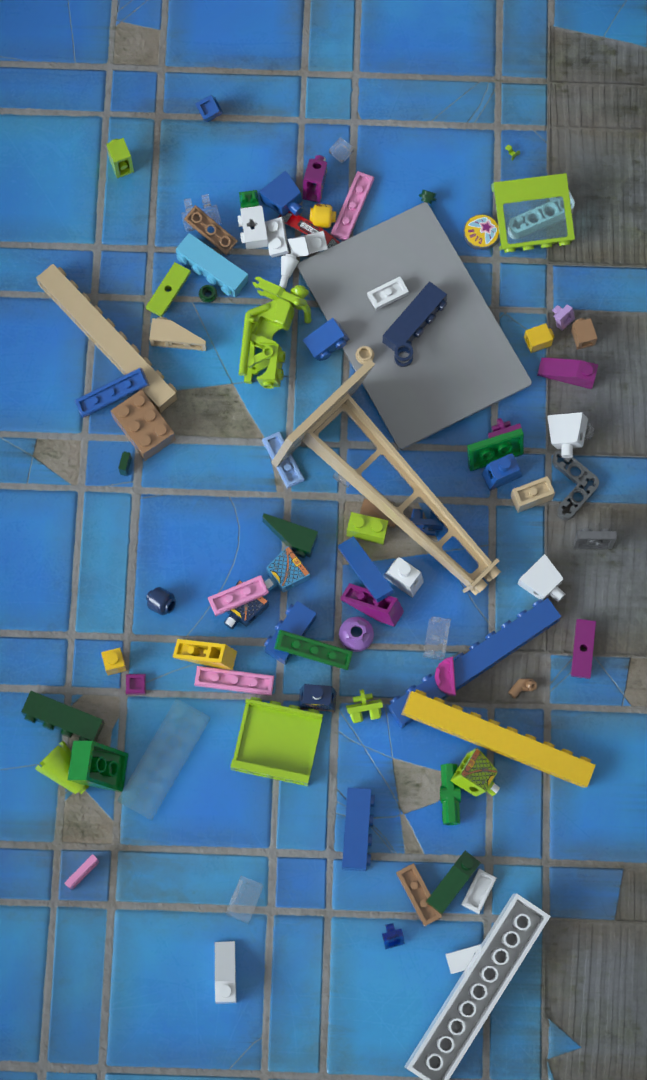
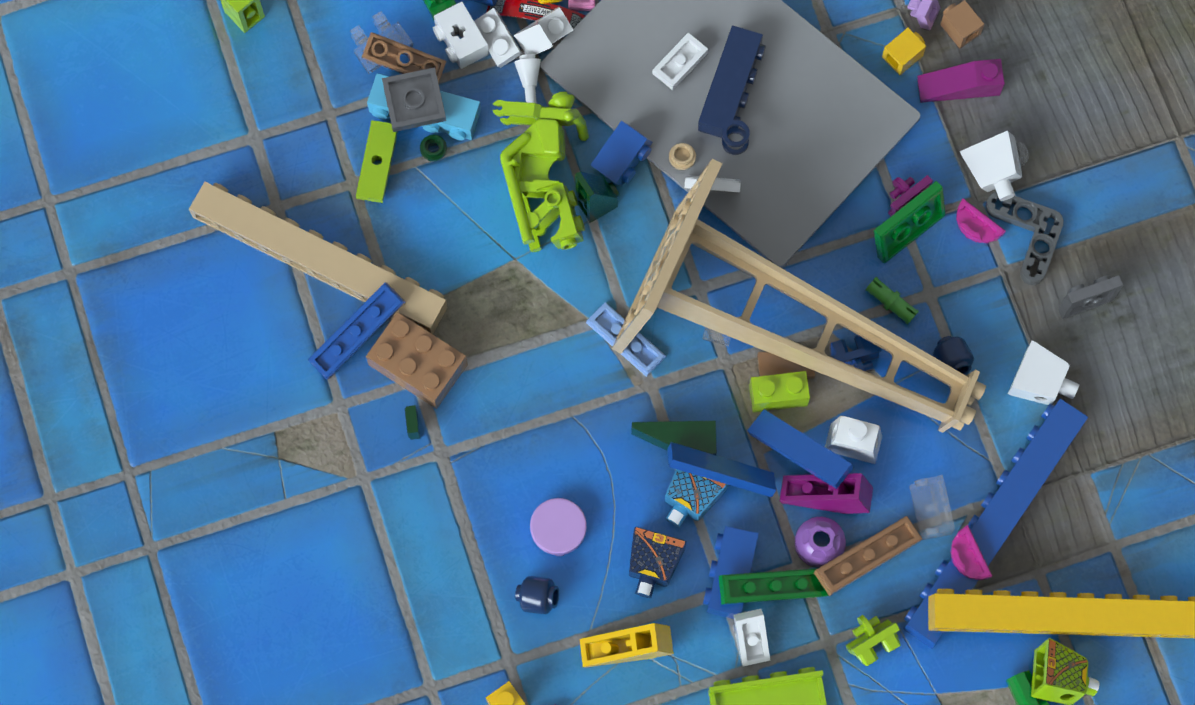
camera: 20 degrees left, 0 degrees up
tan slope [149,317,207,351] -> none
bright pink tile [194,666,274,696] -> none
bright pink tile [208,575,269,617] -> none
dark blue torso [298,684,337,712] -> none
blue torso [482,453,522,491] -> none
medium nougat arm [508,679,537,698] -> none
tan panel [511,476,555,513] -> none
magenta tile [570,619,596,679] -> none
none -> flat silver plate [382,67,446,132]
none -> lavender tile [530,498,586,556]
none -> dark green slope [575,171,620,223]
none -> blue tile [667,442,776,497]
none -> white tile [684,175,741,192]
none -> white slope [733,609,770,666]
none -> medium nougat tile [814,516,922,596]
none -> bright green pin [865,277,919,325]
none -> dark blue head [933,336,974,375]
none -> dark pink tile [956,199,1006,243]

